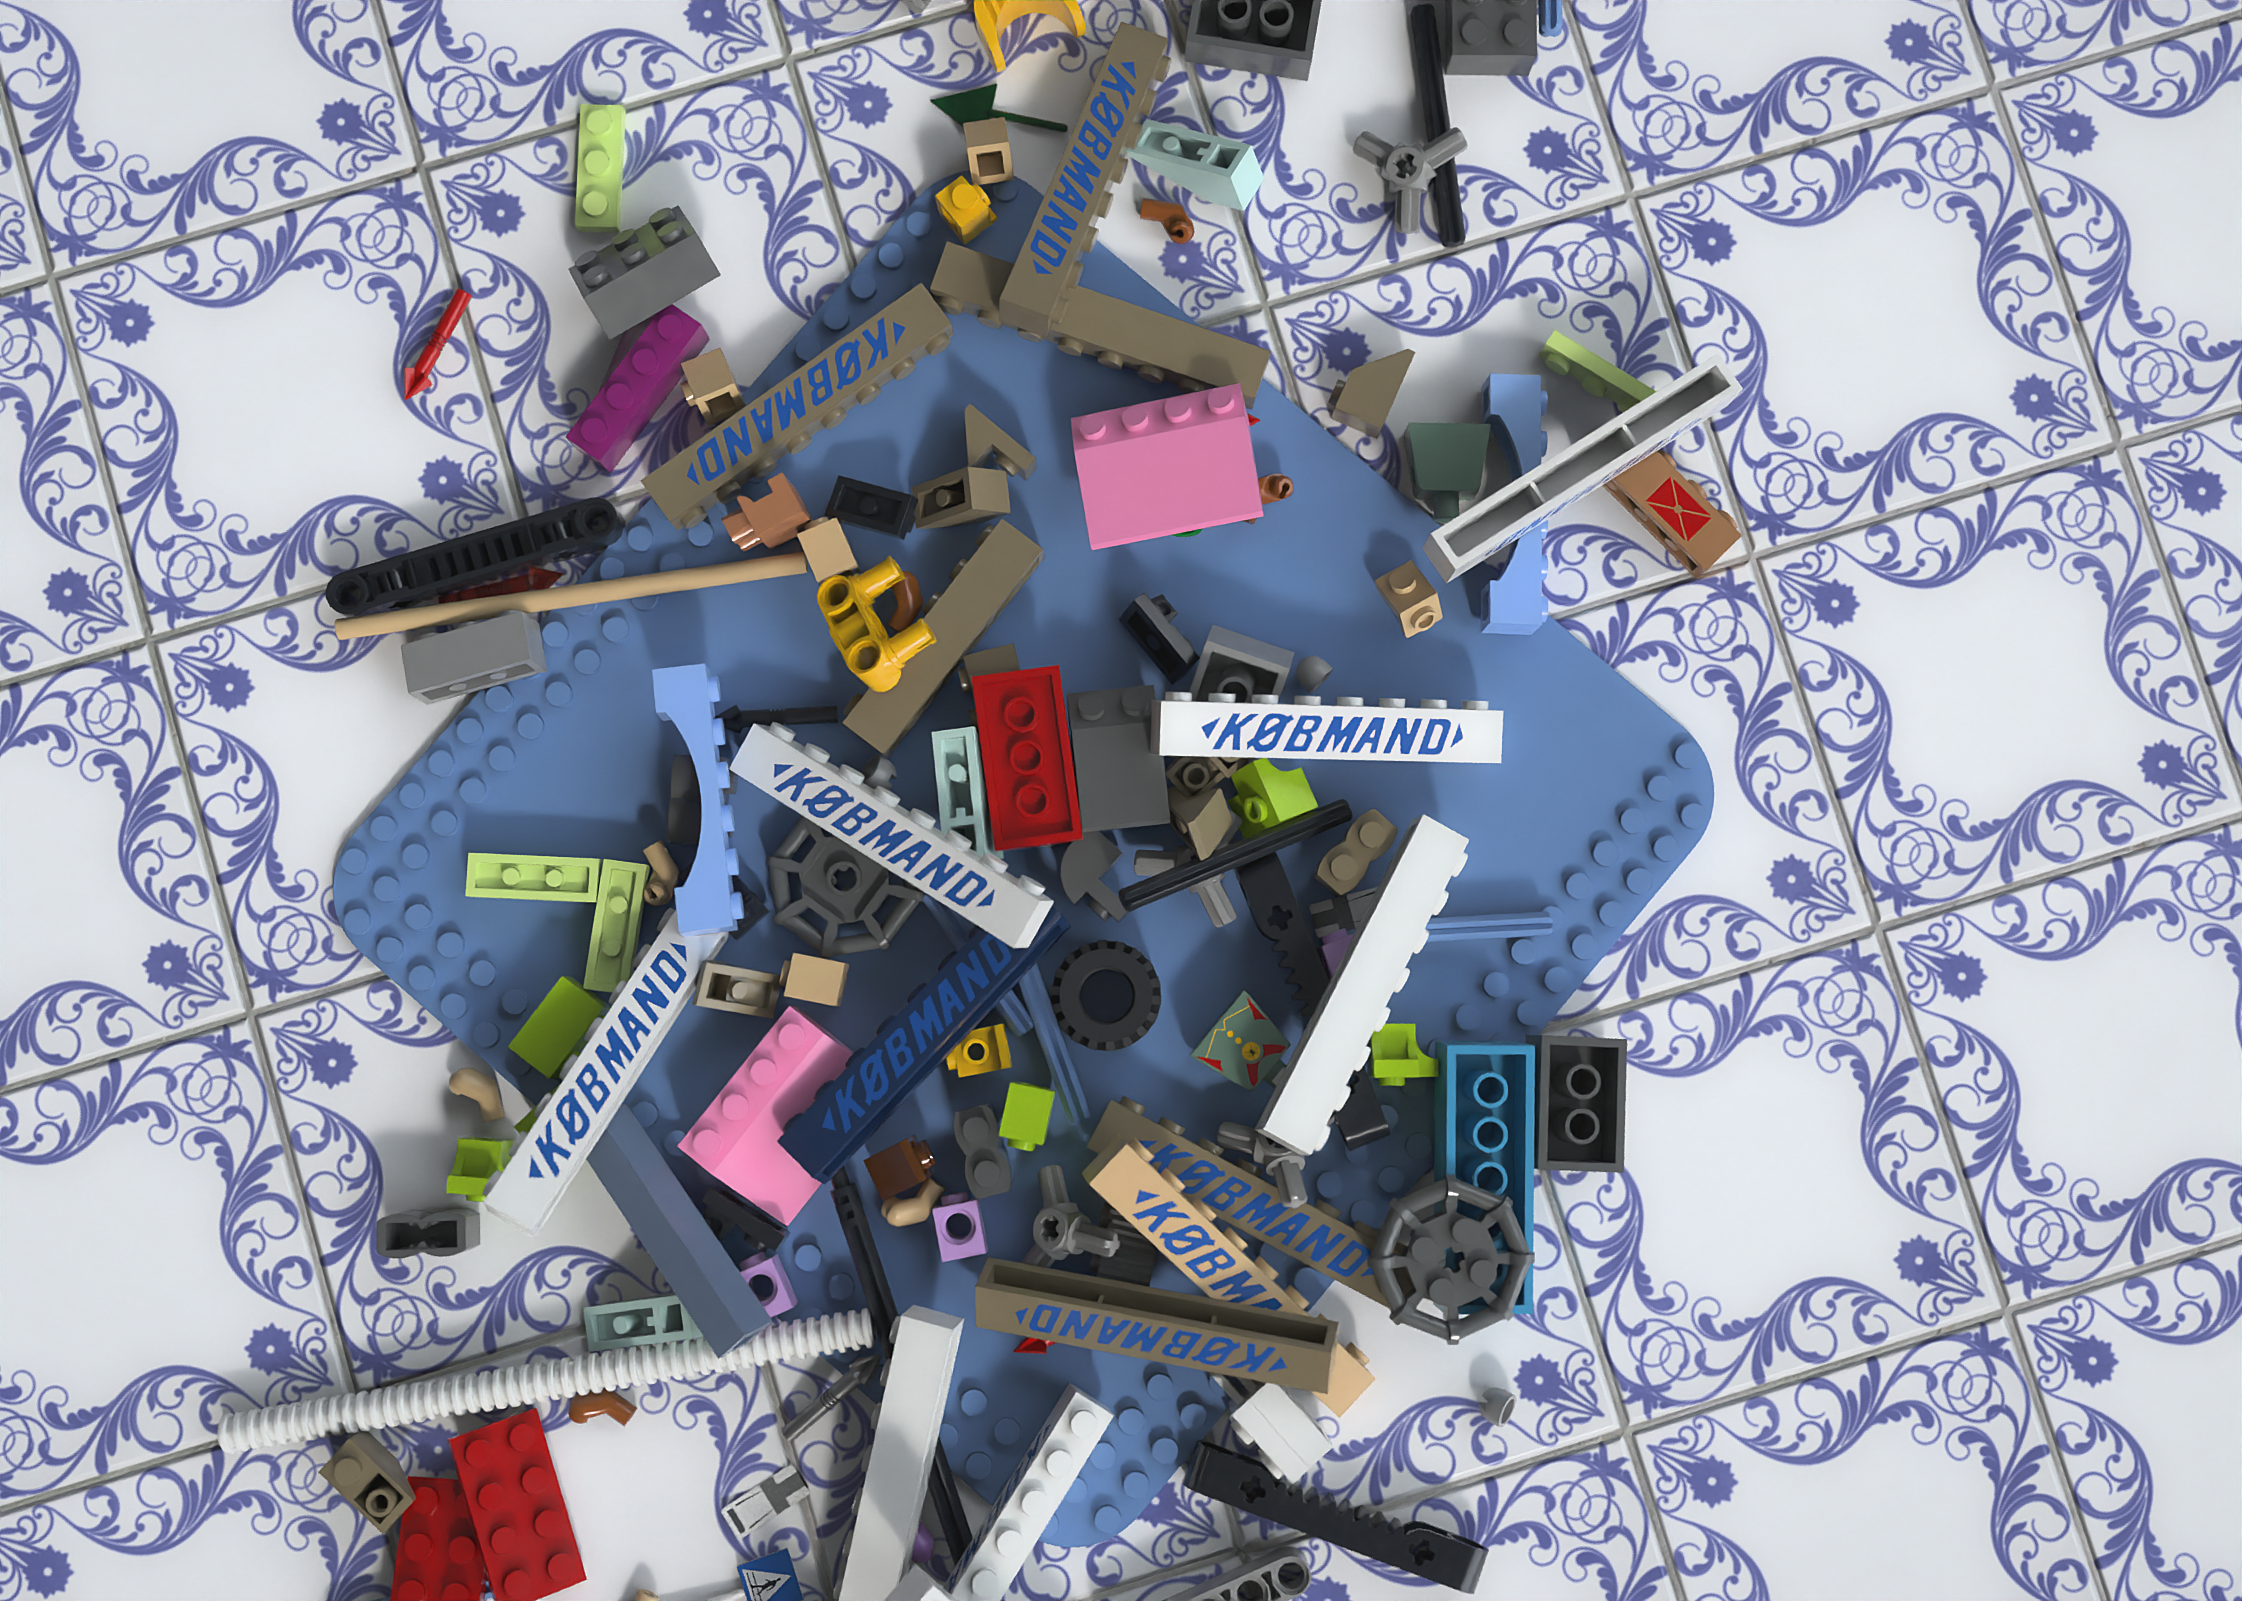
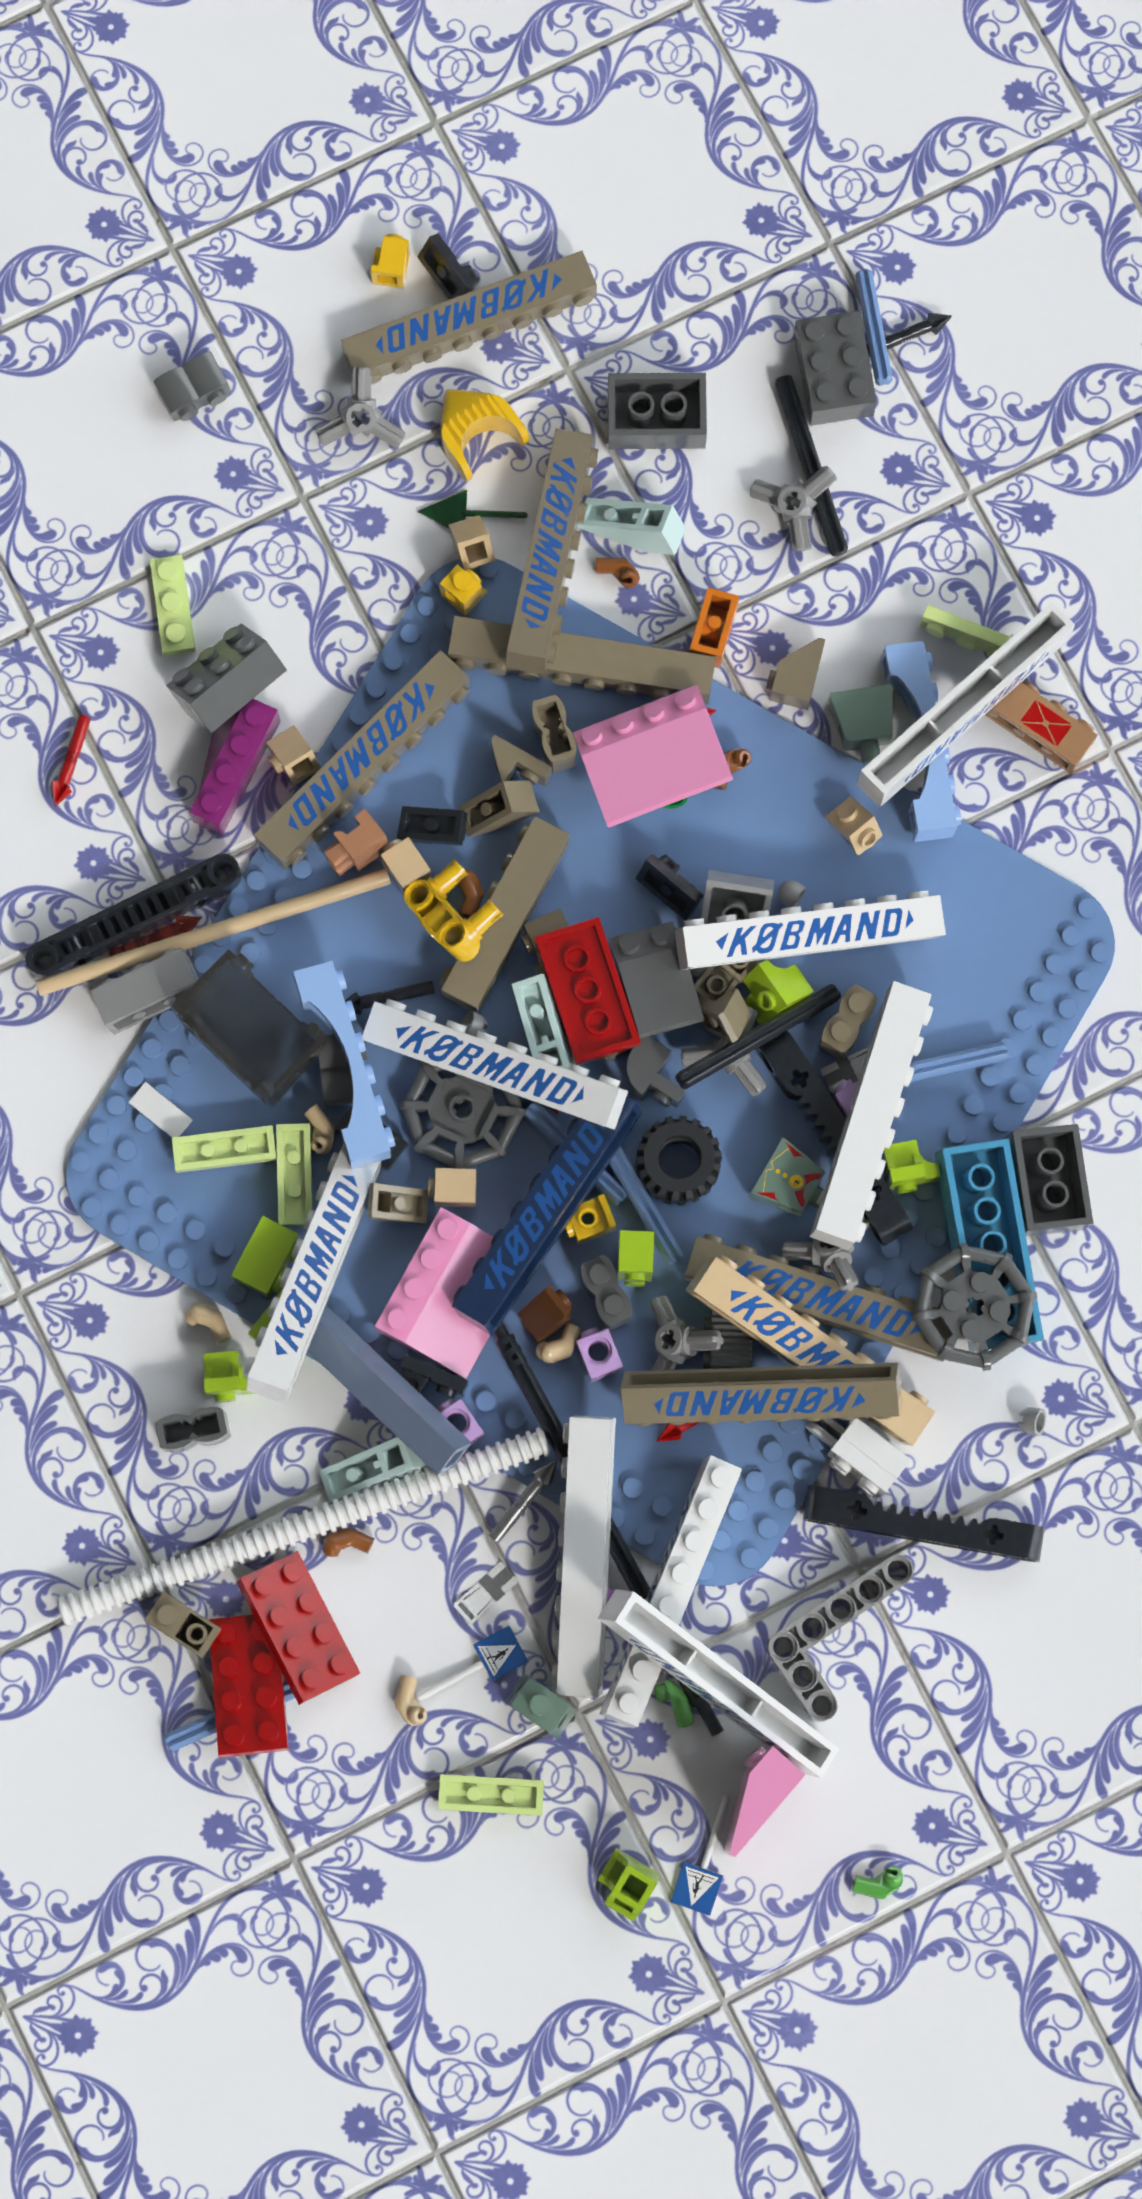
camera: 10 degrees left, 5 degrees down
none -> white sticker [128,1082,193,1138]
none -> clear smoke windscreen [171,949,327,1109]
none -> dark tan brick [532,694,576,773]
none -> orange brick [689,587,739,669]

